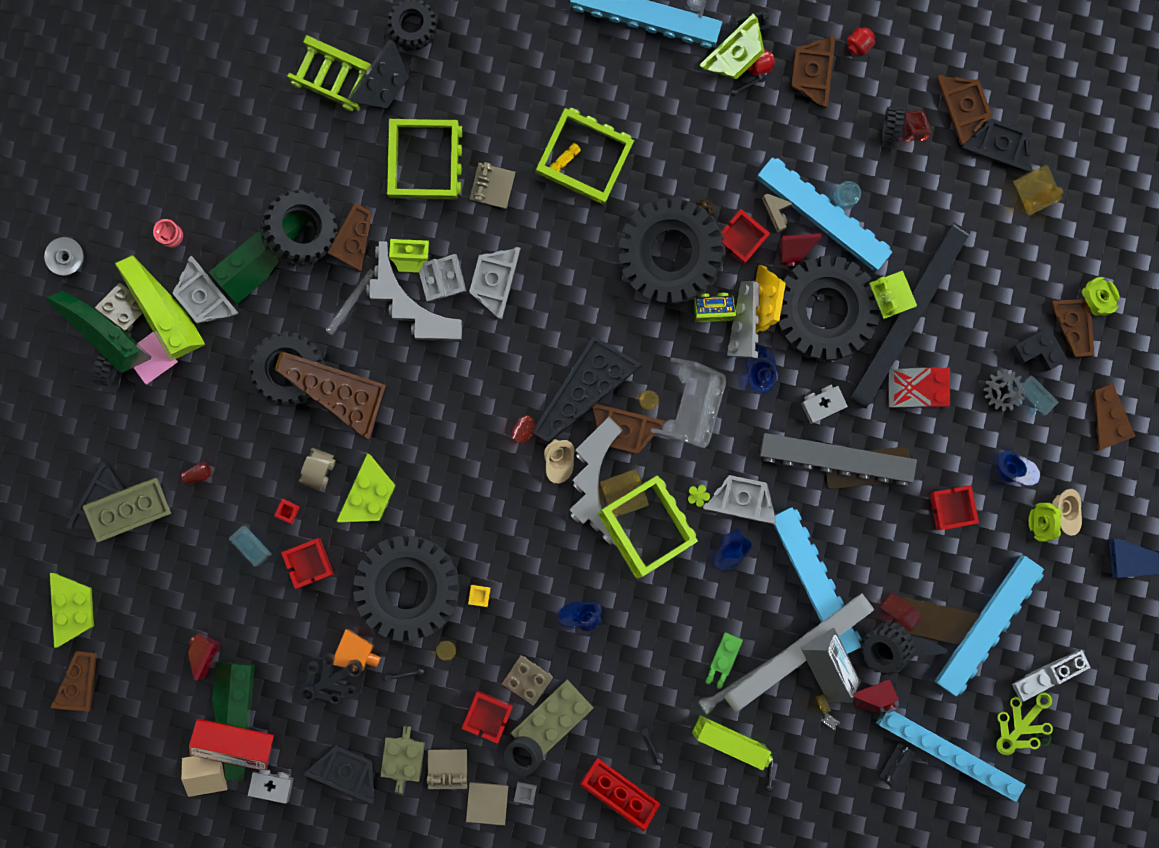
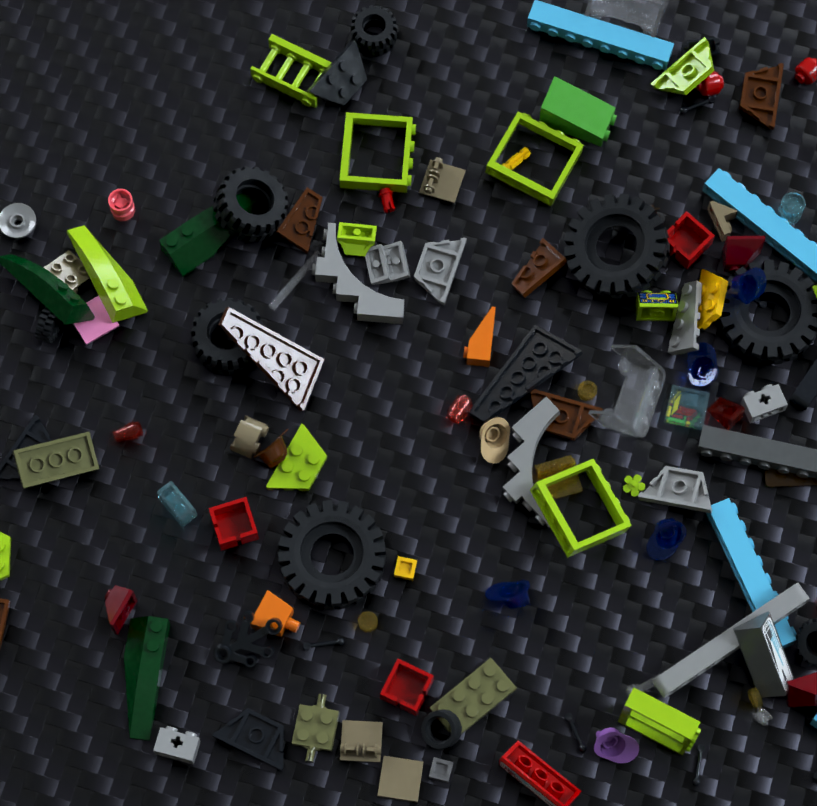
camera: 10 degrees right, 15 degrees down
light grey wing [173,256,238,324] -> none
tan slope [181,756,227,797] -> none
red slope [189,719,274,771] -> none
red slope [274,499,300,524] -> none
dark tan hinge [502,655,553,706] -> none
bright green hinge [705,632,743,689] -> none
none -> reddish brown piece [253,428,289,468]
none -> red pin [378,188,396,213]
none -> orange slope [463,307,496,367]
none -> reddish brown wing [511,238,567,298]
none -> bright green slope [539,76,617,147]
none -> medium lavender piece [594,727,639,763]
none -> clear light blue tile [664,385,710,430]
none -> clear red slope [707,397,745,430]
none -> clear blue piece [727,267,767,304]

